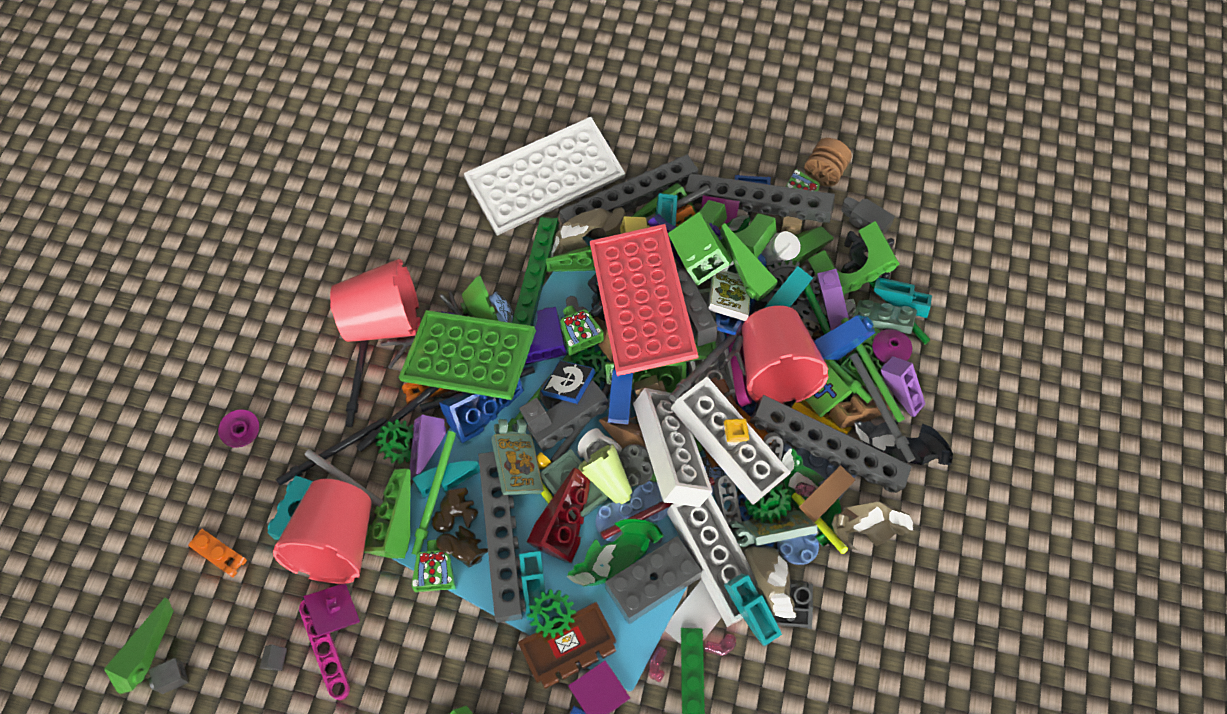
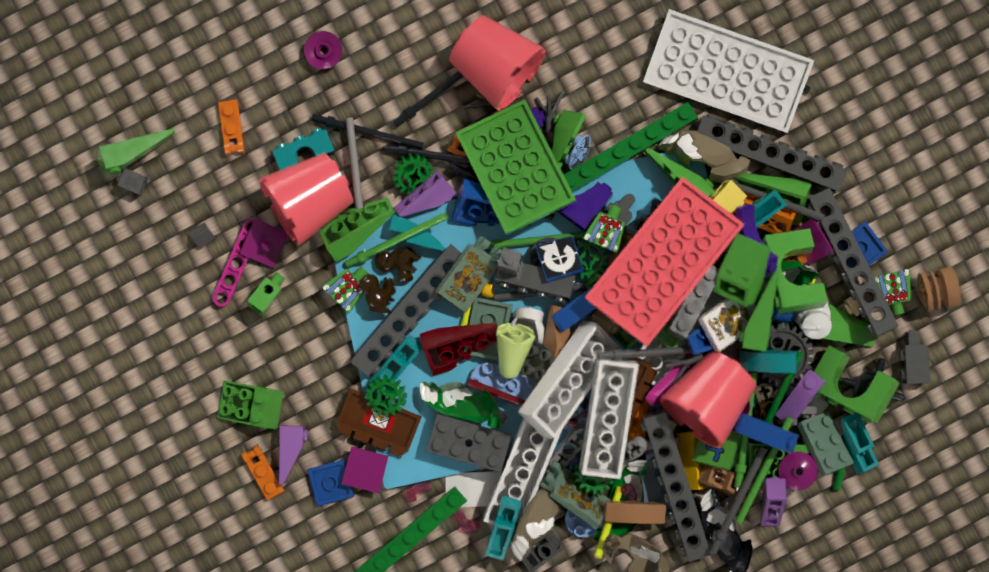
camera: 55 degrees right, 25 degrees up
yellow tile [724,419,749,442] -> none
none -> bright green torso [247,272,285,317]

